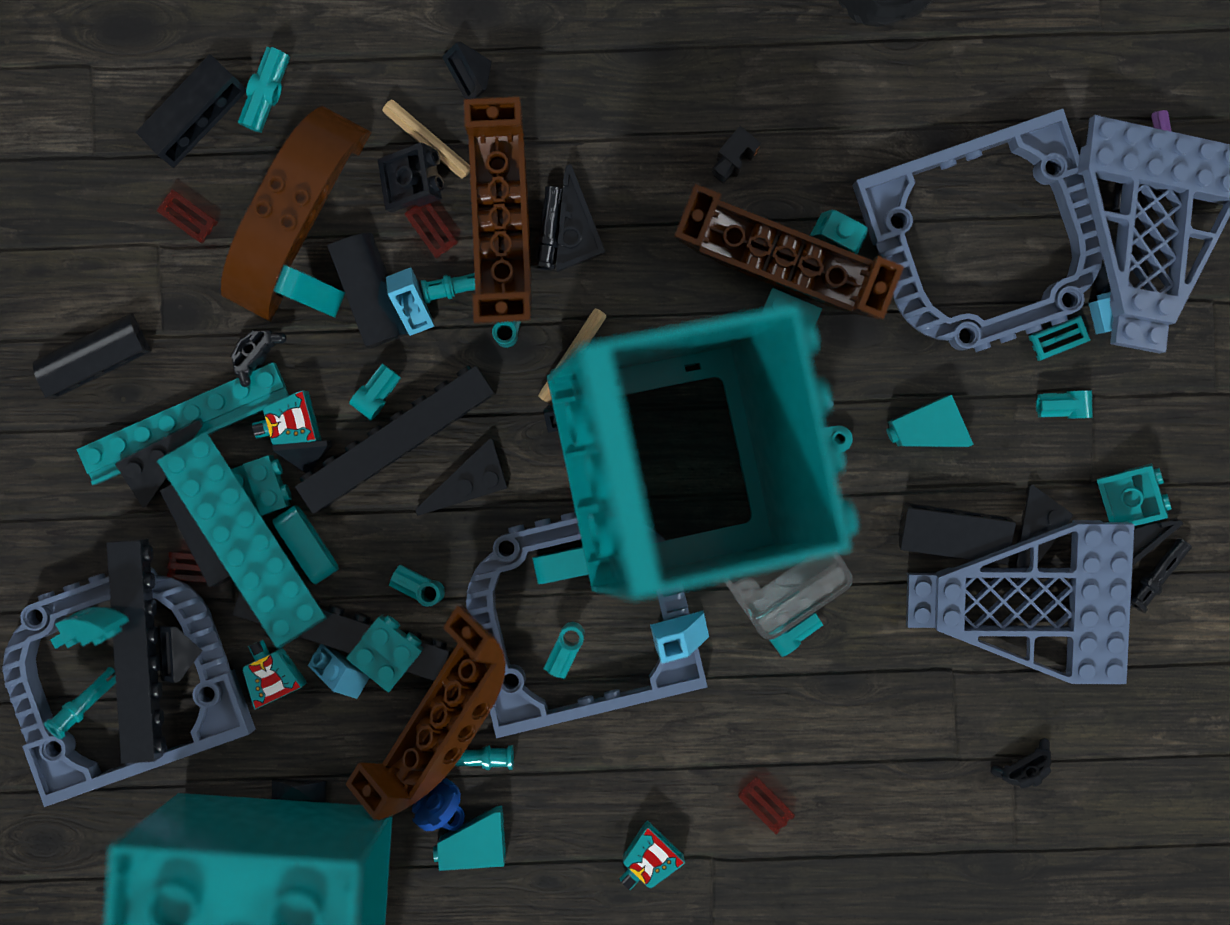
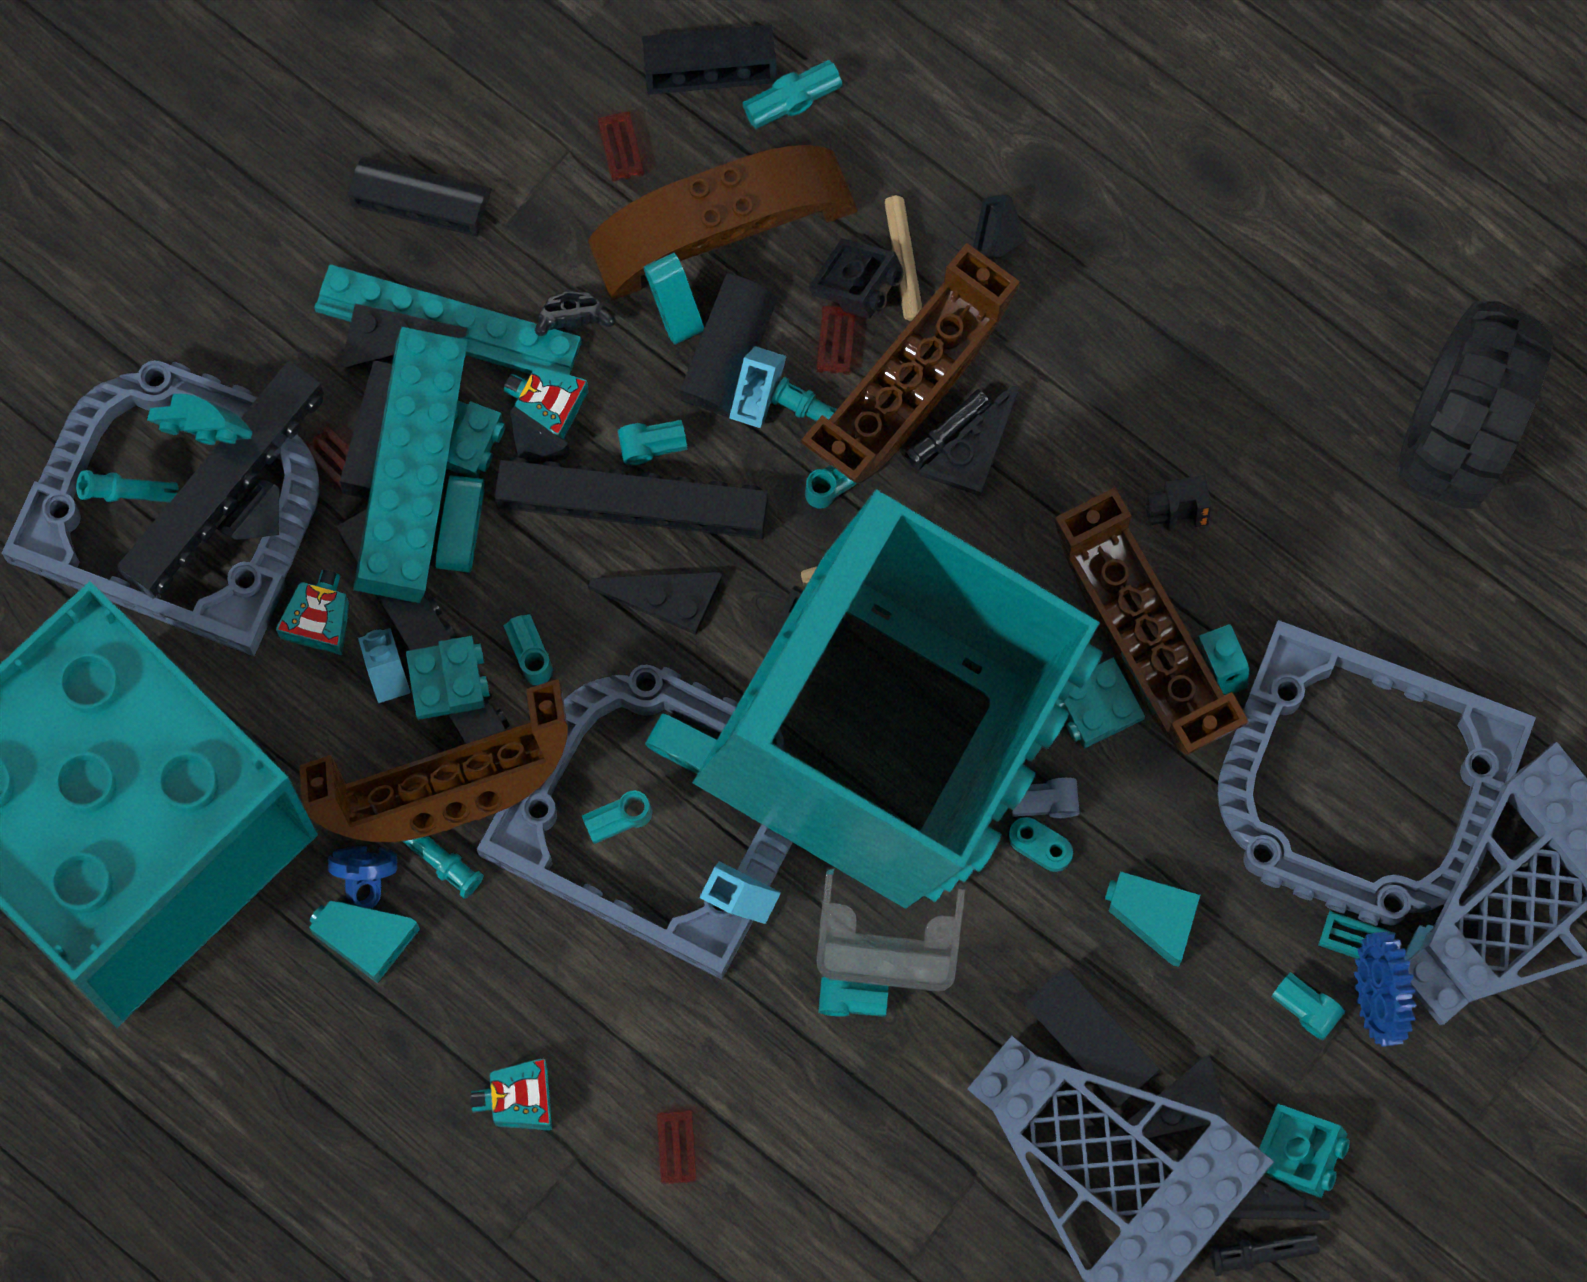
camera: 45 degrees right, 15 degrees down
none -> blue gear [1354,932,1416,1047]

